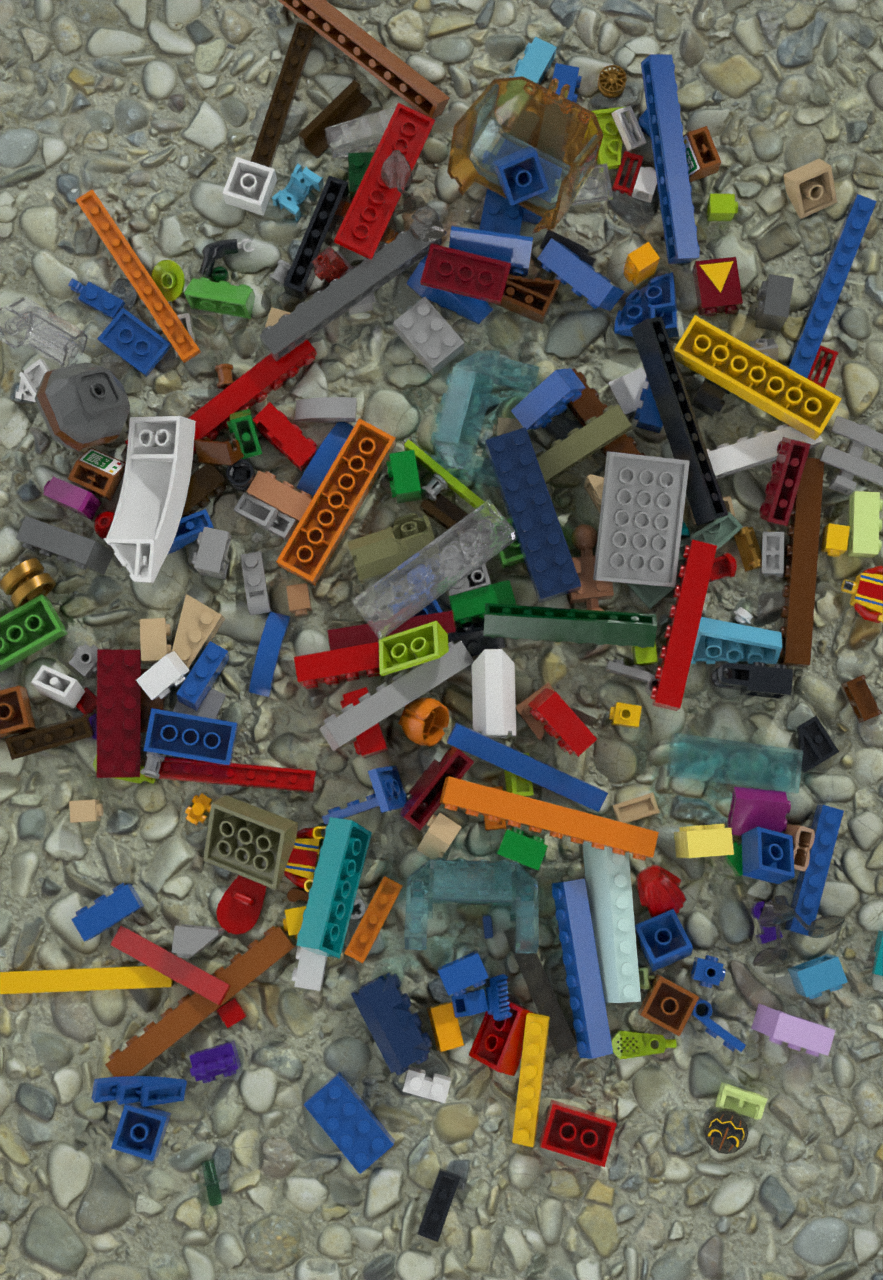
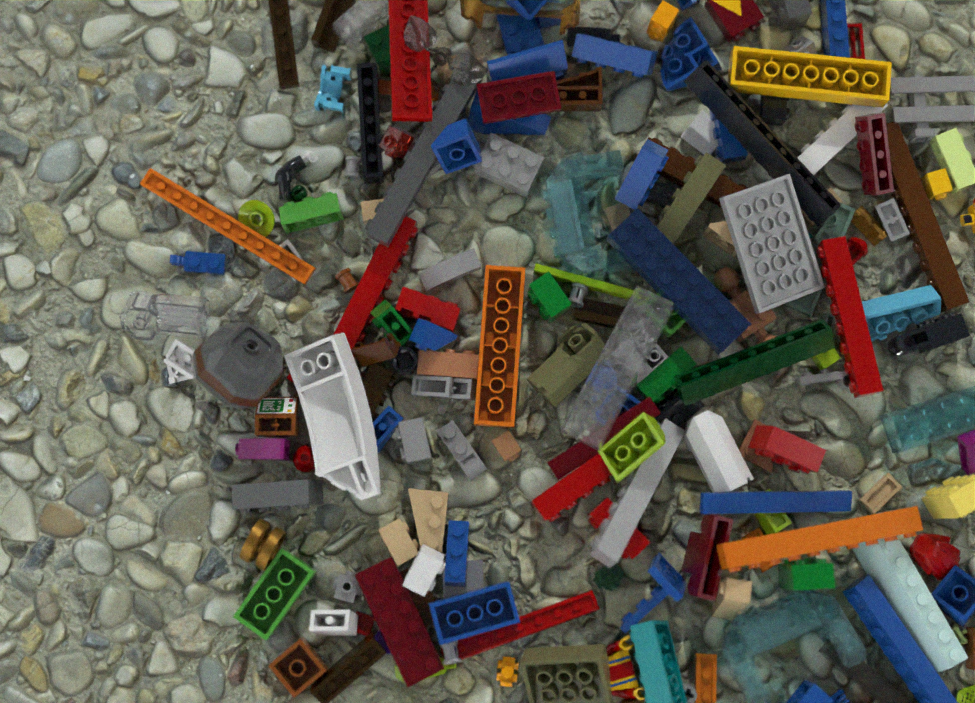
camera: 30 degrees left, 0 degrees up
blue plate [97,308,172,377] -> none
white brick [222,157,277,216] -> none
blue slope [249,612,290,697] -> none
blue slope [297,421,354,498] -> none
orange piece [398,697,449,746] -> none
dark blue tile [482,914,494,939] -> none
yellow brick [609,702,642,729] -> none
white plate [733,607,753,625] -> none
none -> blue slope [409,318,458,352]
none -> blue slope [431,118,482,174]
none -> clear green brick [592,563,625,591]

